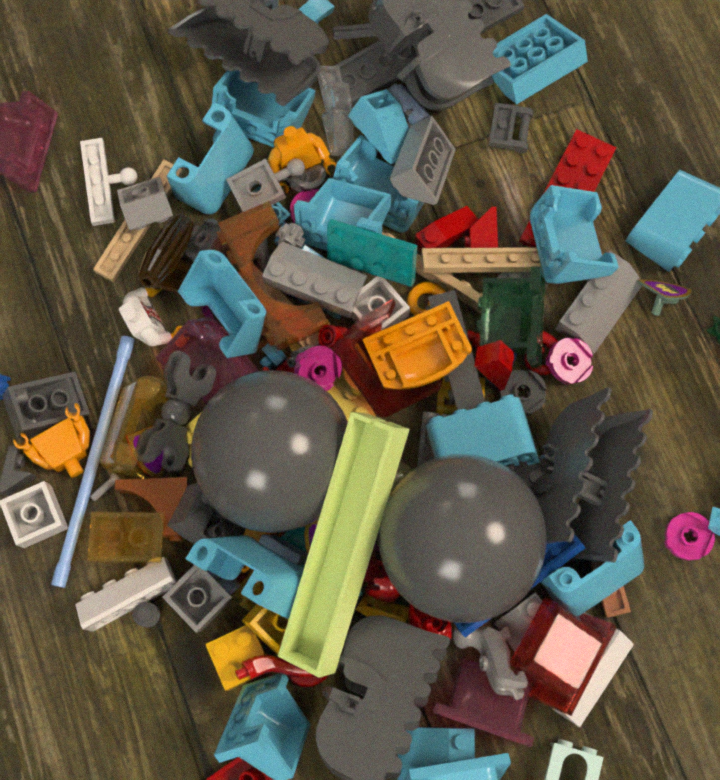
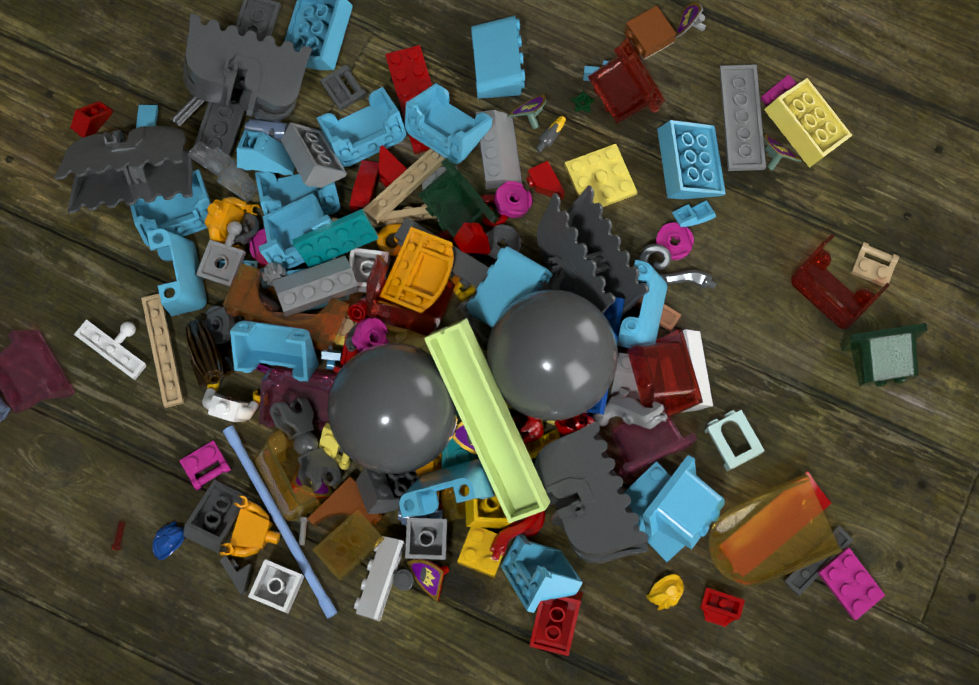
camera: 45 degrees left, 0 degrees up
light grey slope [117,176,173,230] -> none
sand blue tile [259,534,308,565] -> none
none -> dark pink plate [180,440,231,491]
none -> medium azure windscreen [316,87,406,167]
none -> shield [407,559,449,602]
none -> red slope [526,161,565,200]
none -> dark grey piece [535,116,566,153]
none -> light yellow plate [565,144,637,207]
none -> dark grey plant [638,244,717,289]

